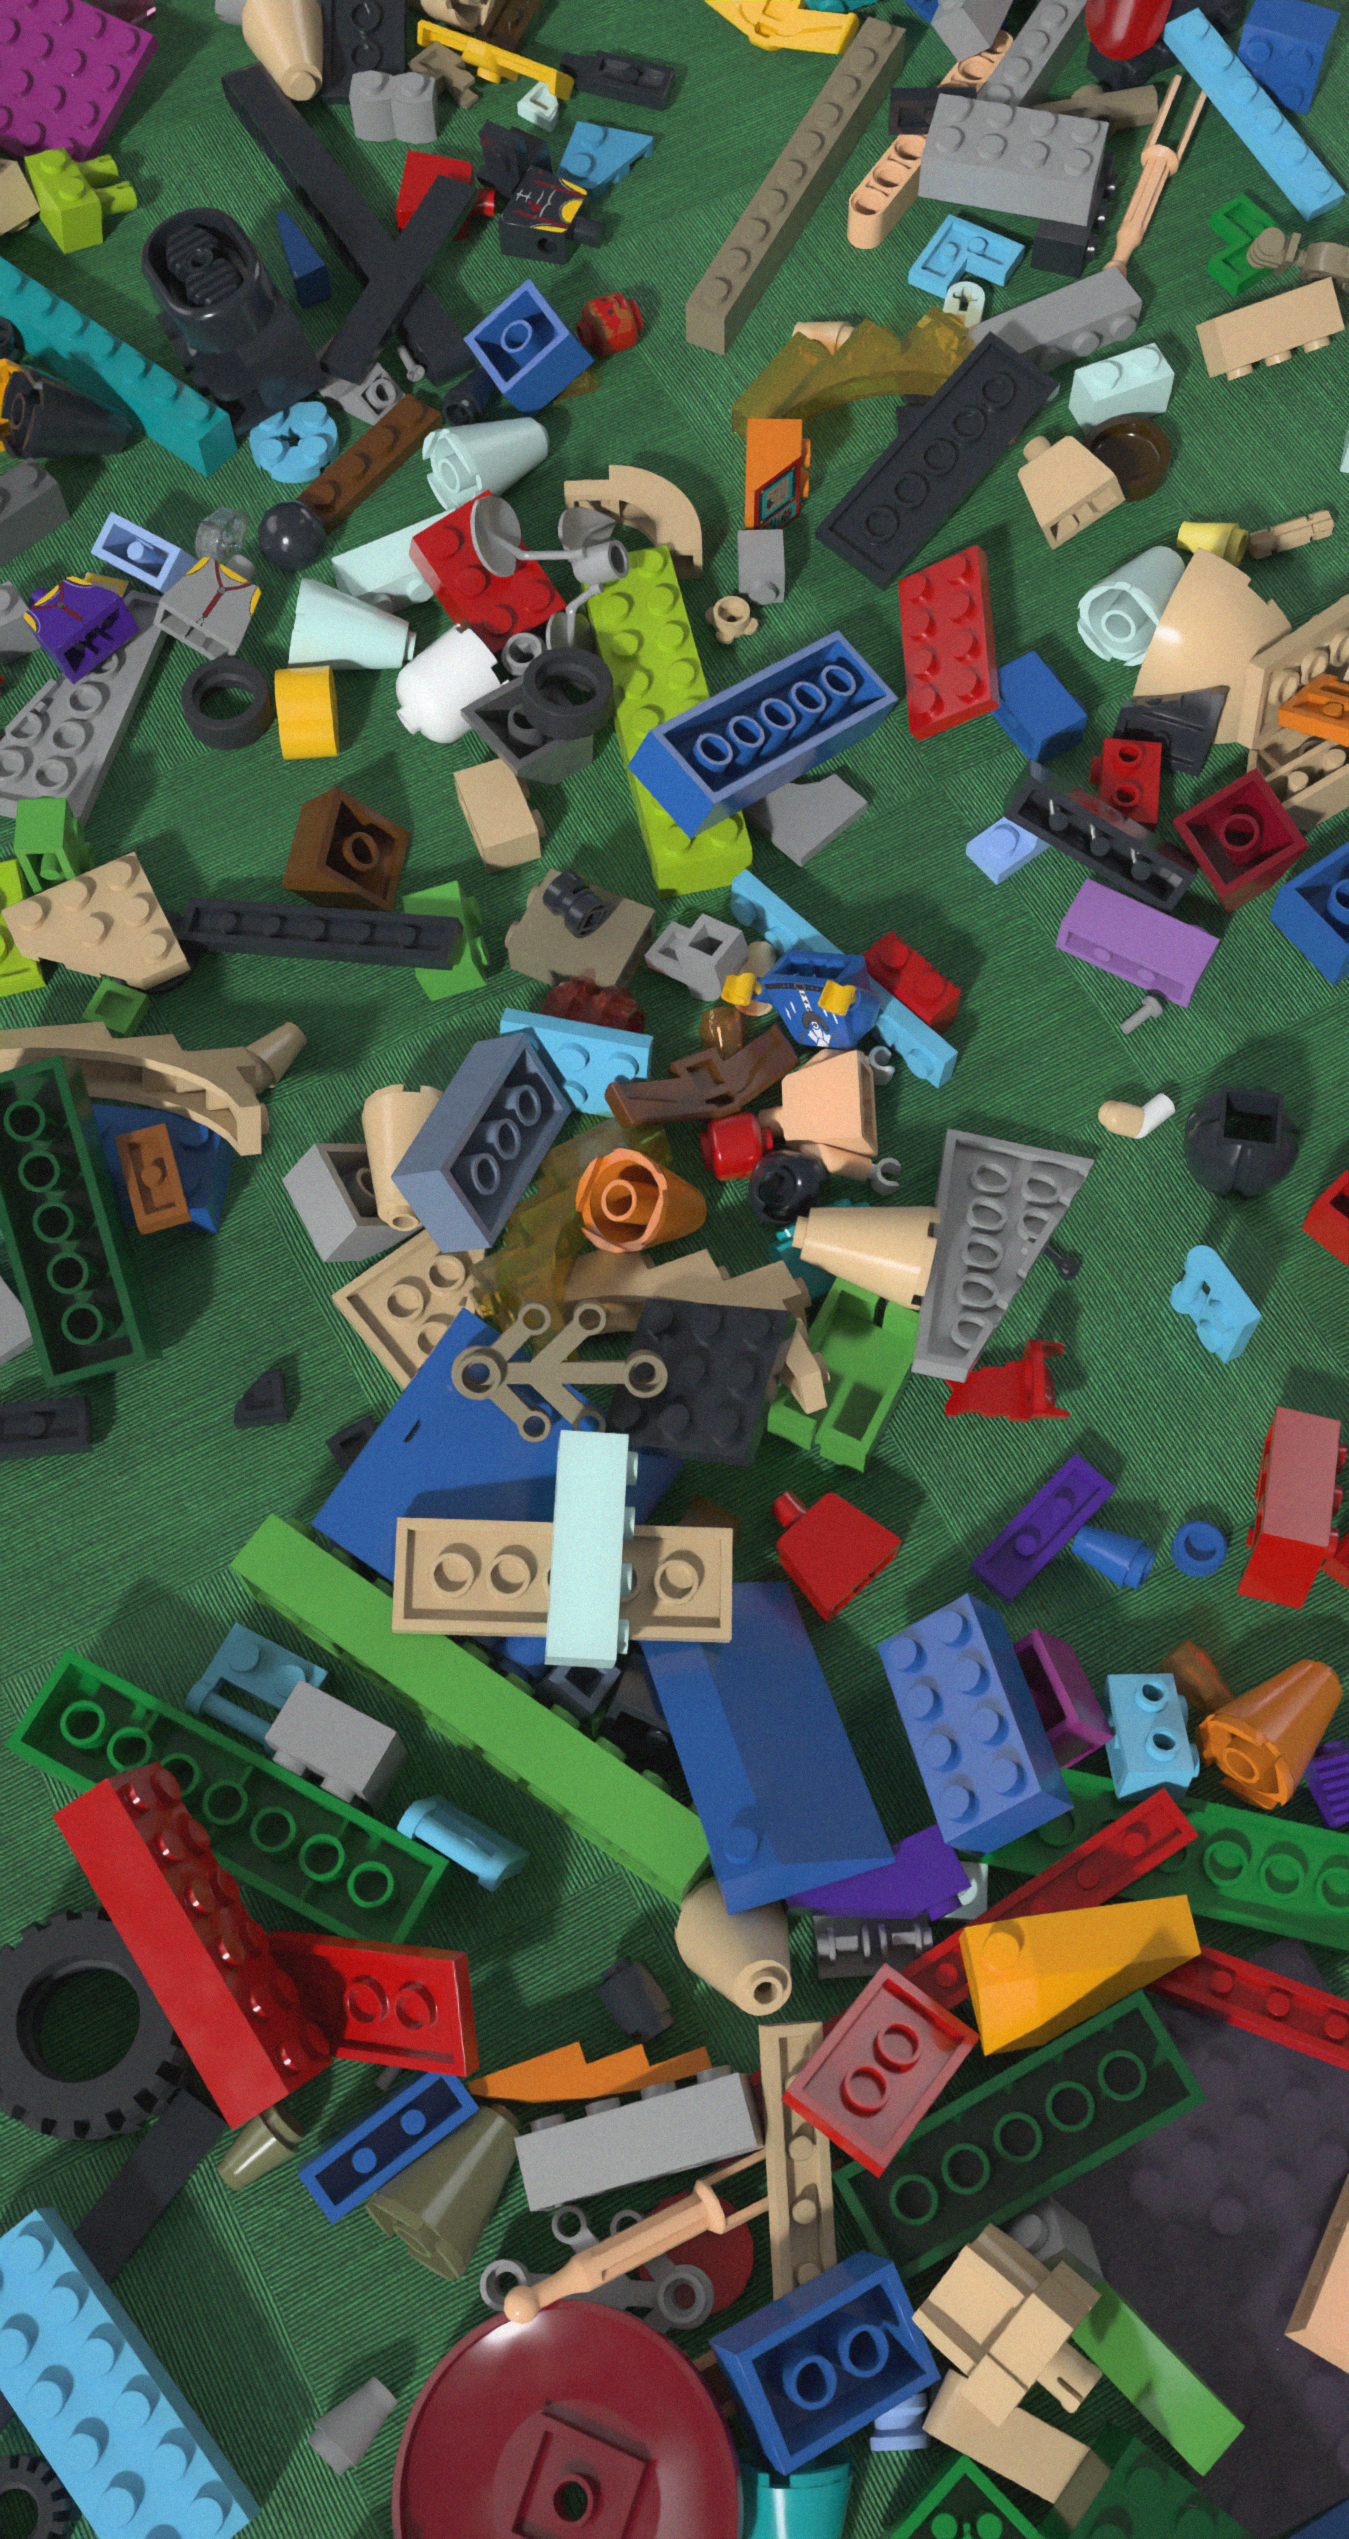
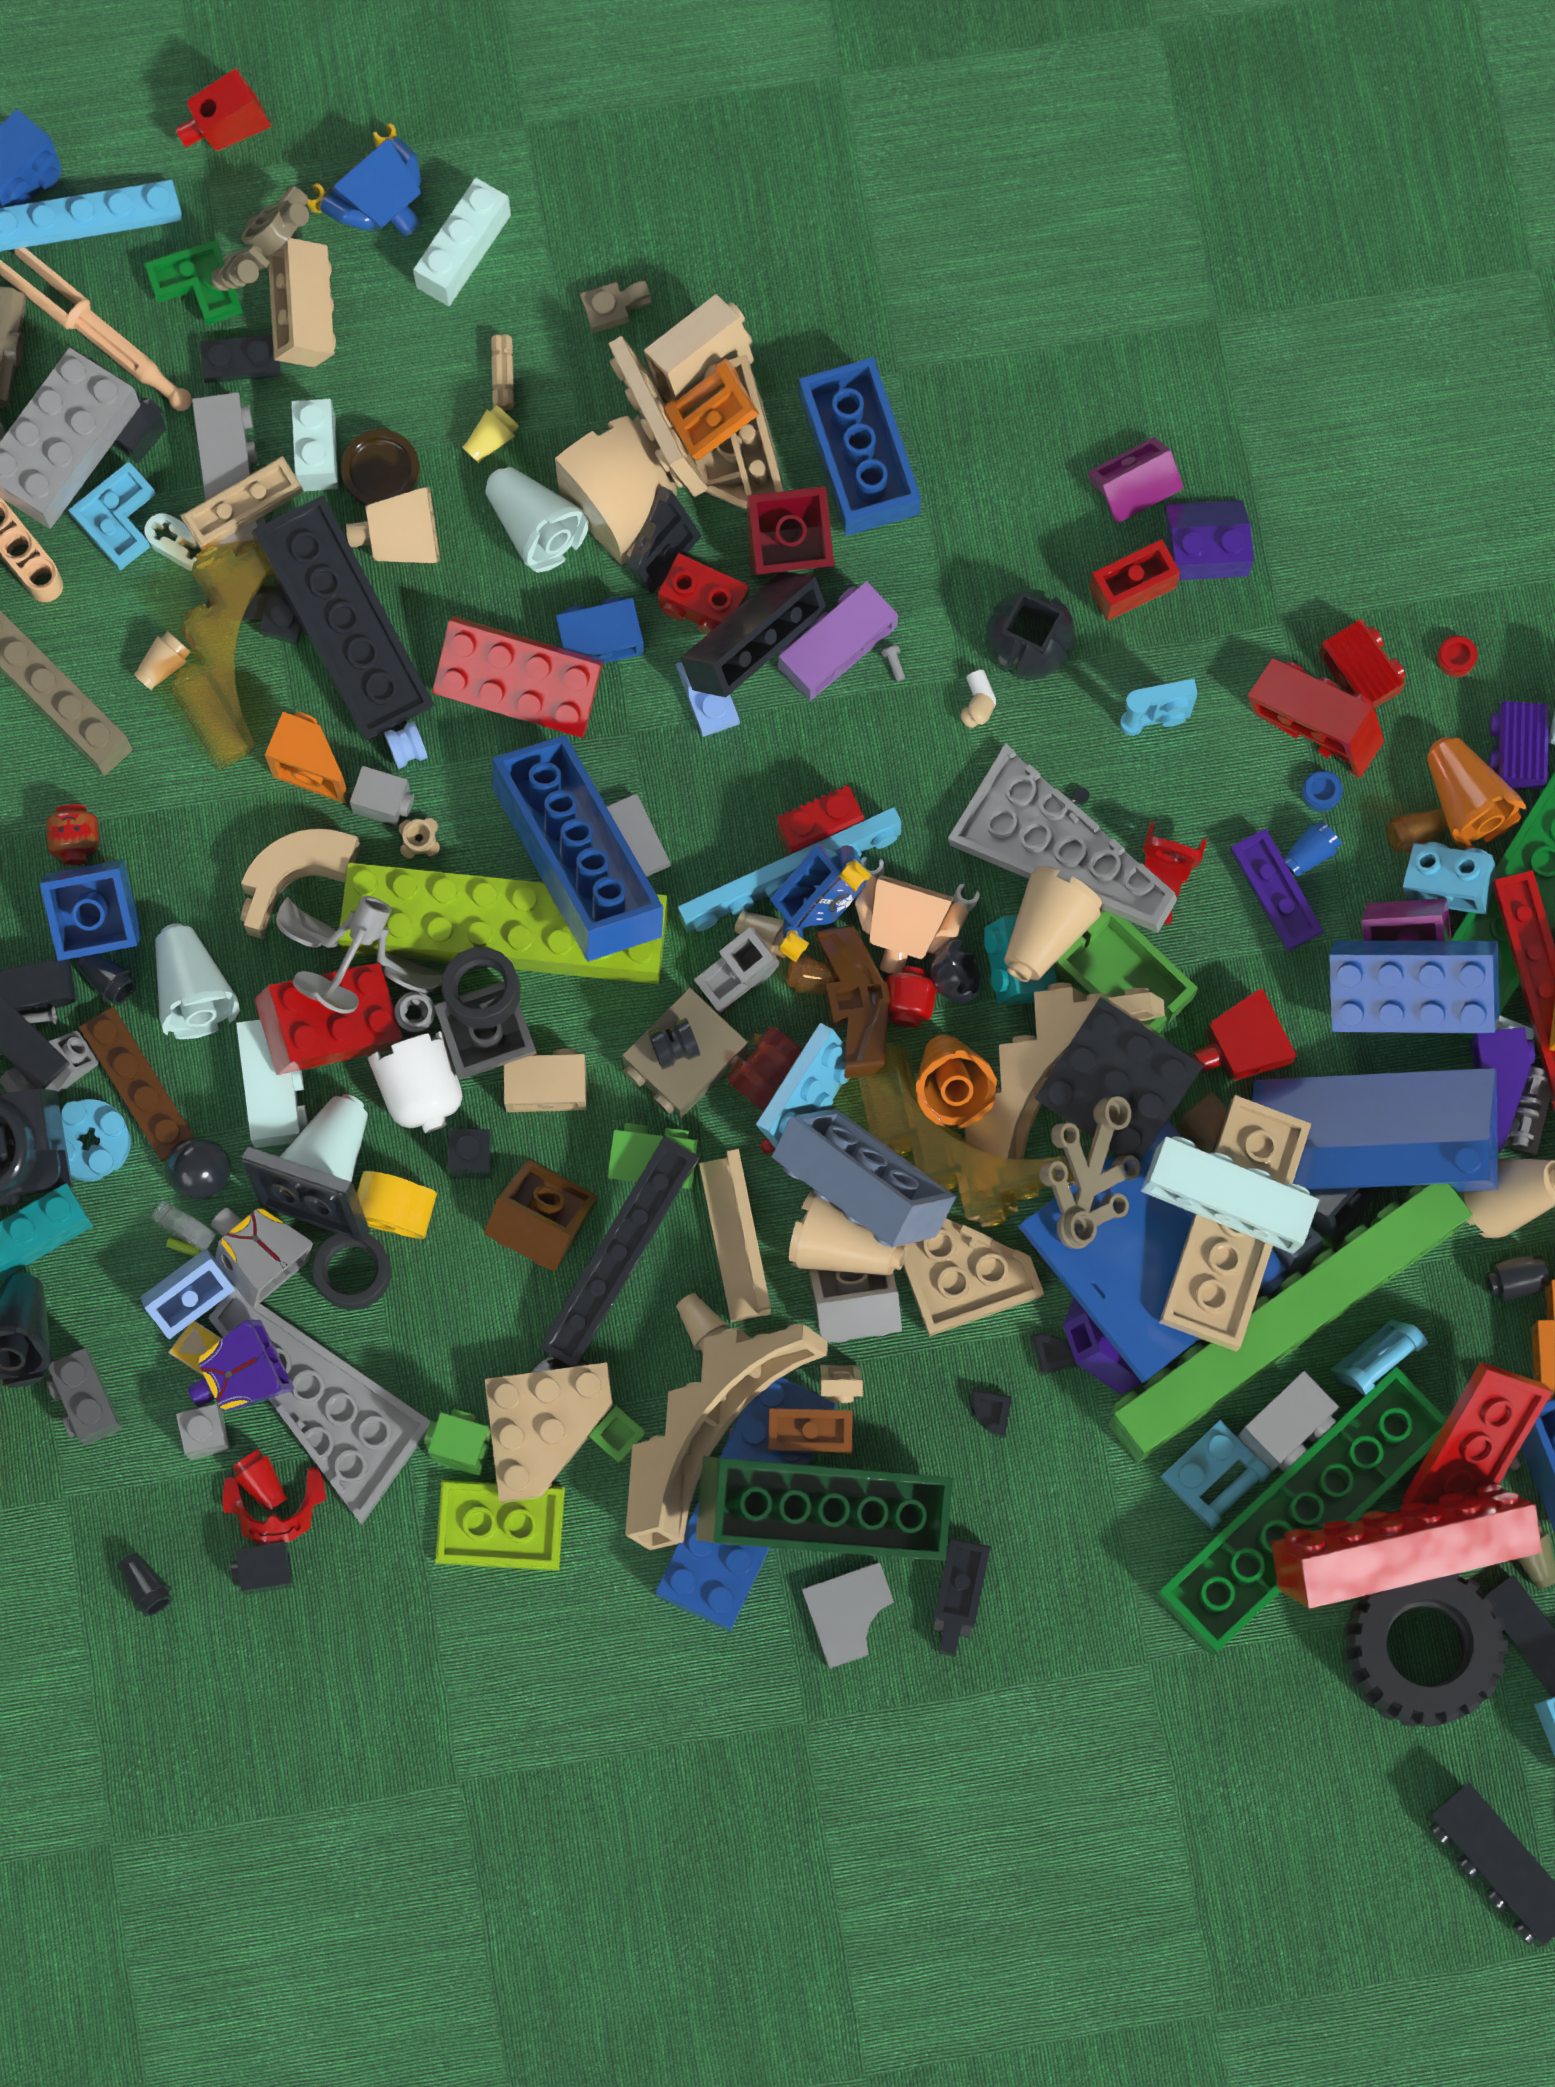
camera: 75 degrees left, 10 degrees up
none -> tan tile [181,456,304,552]
none -> black plate [200,335,282,383]
none -> black tile [241,1147,370,1241]
none -> light blue wheel [384,721,428,769]
none -> black brick [448,1129,493,1179]
none -> tan fence [699,1149,771,1323]
none -> tan plate [820,1365,863,1403]

